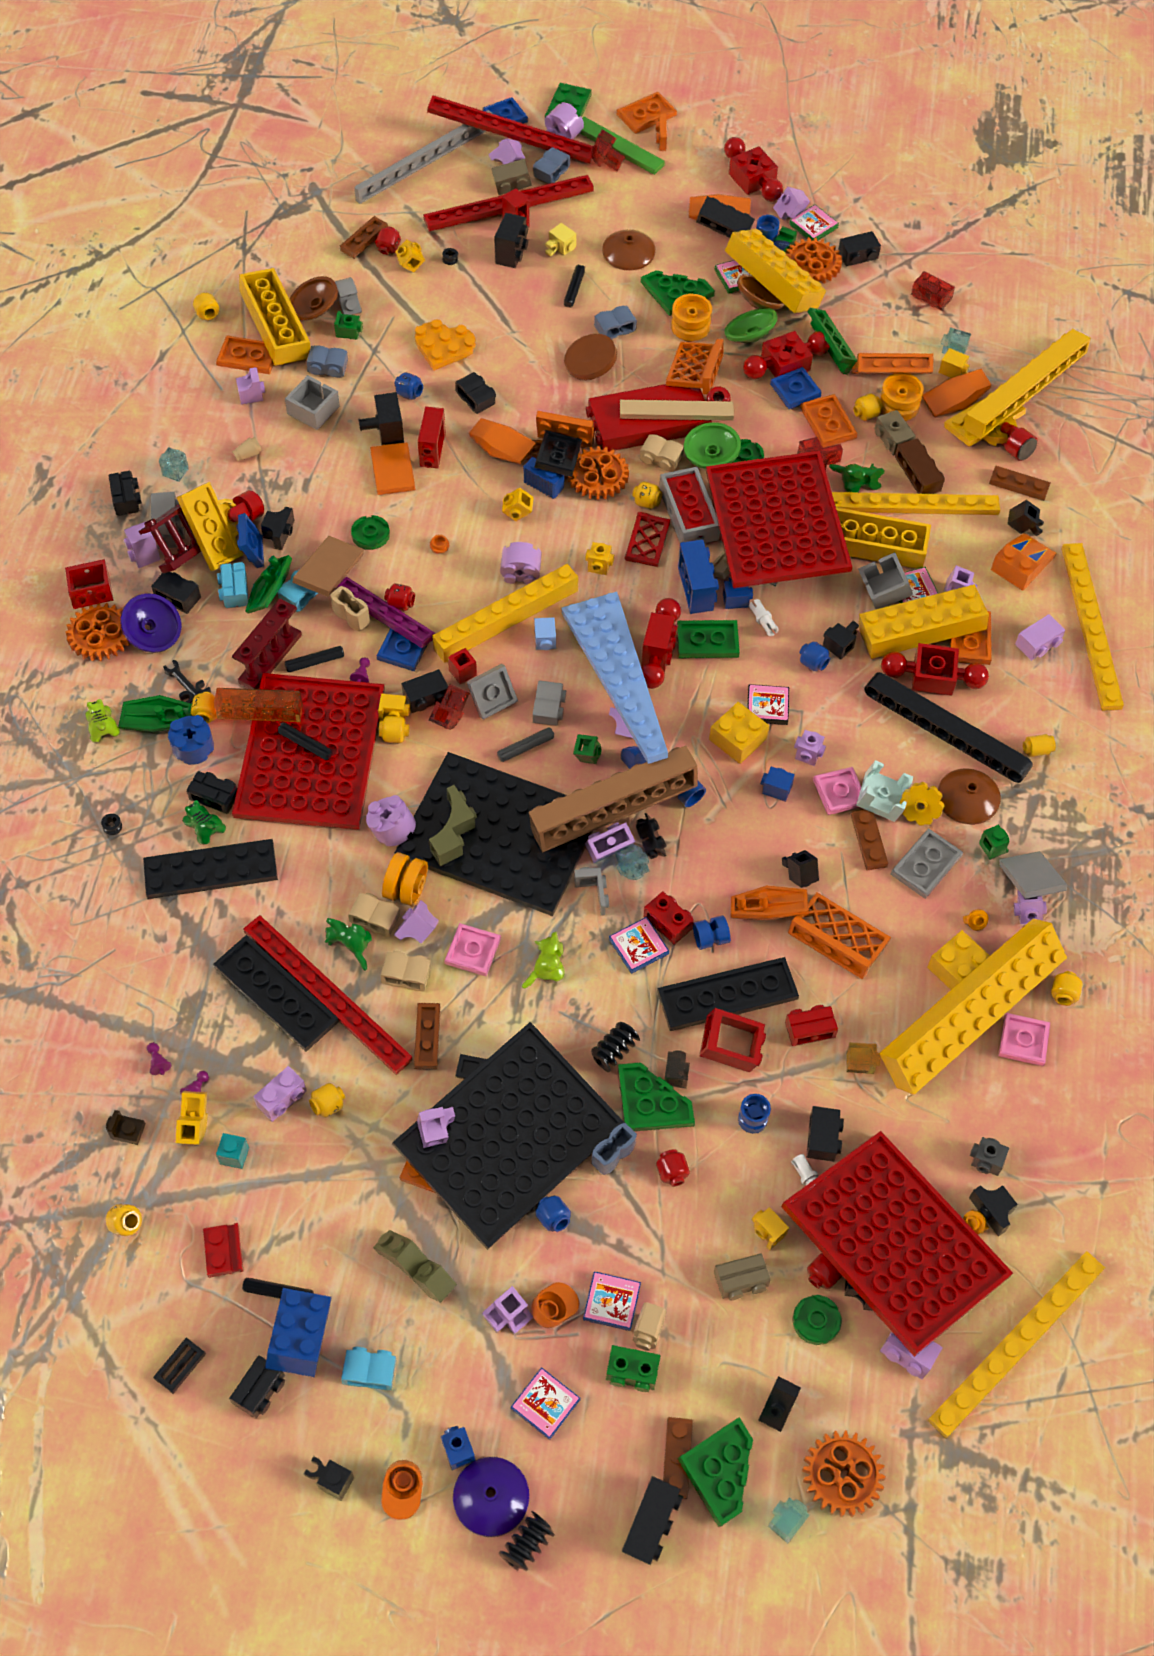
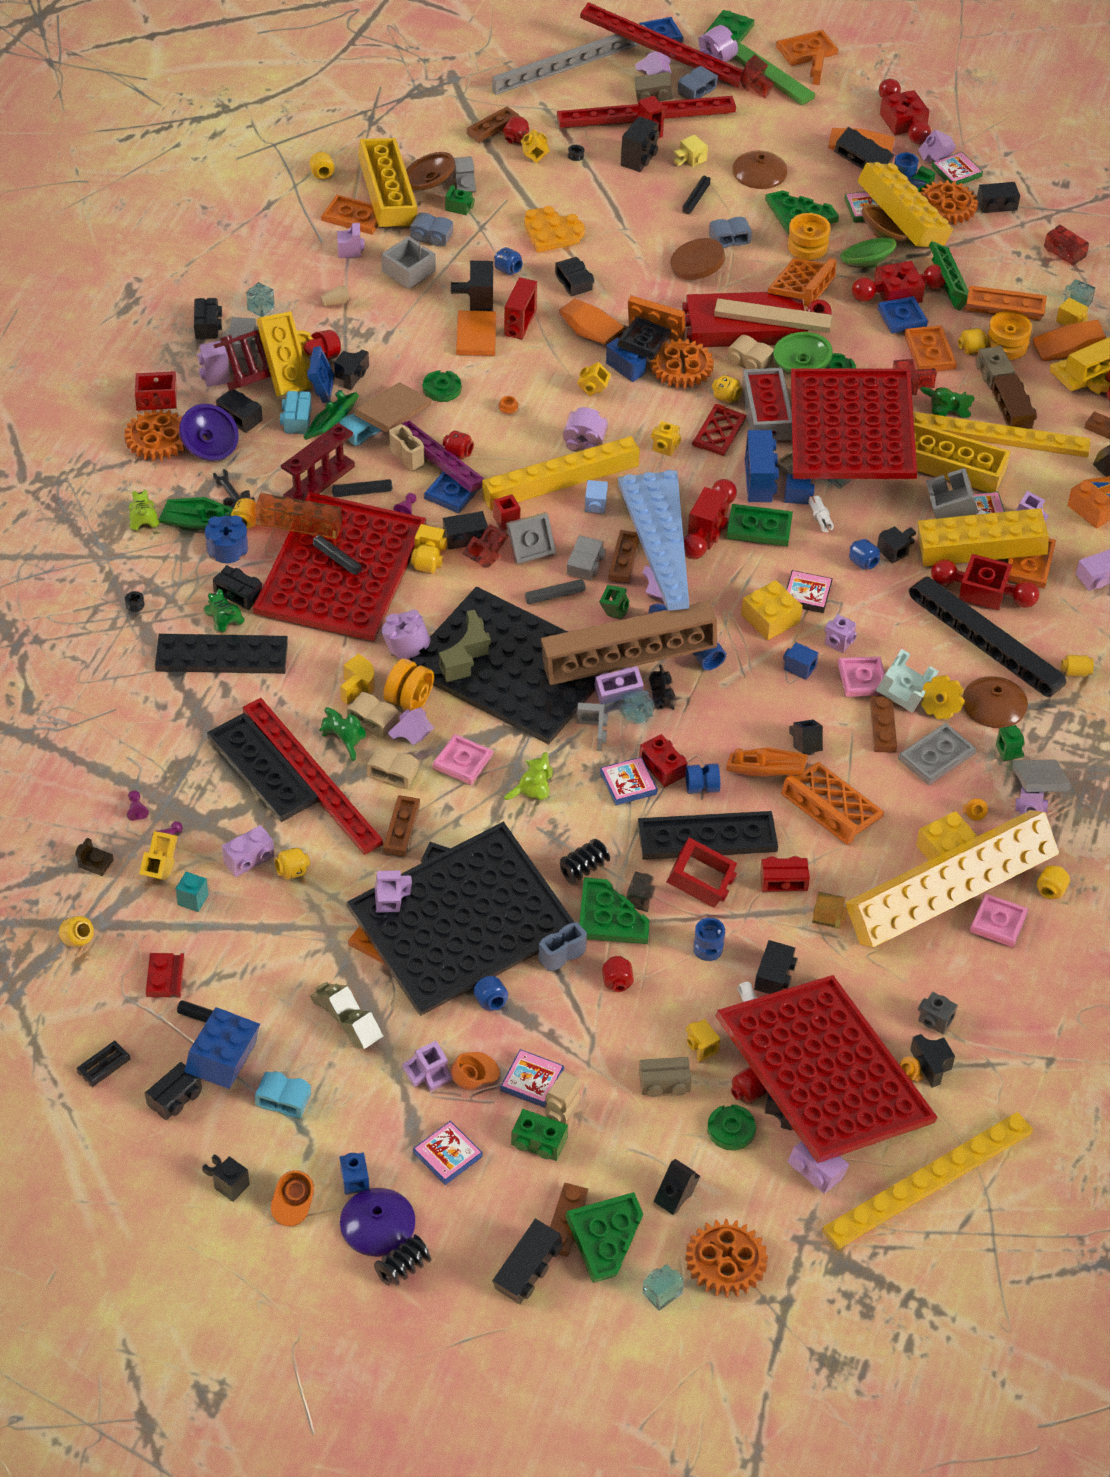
camera: 10 degrees right, 10 degrees down
none -> yellow brick [340,653,375,704]
none -> dark orange plate [608,530,640,583]

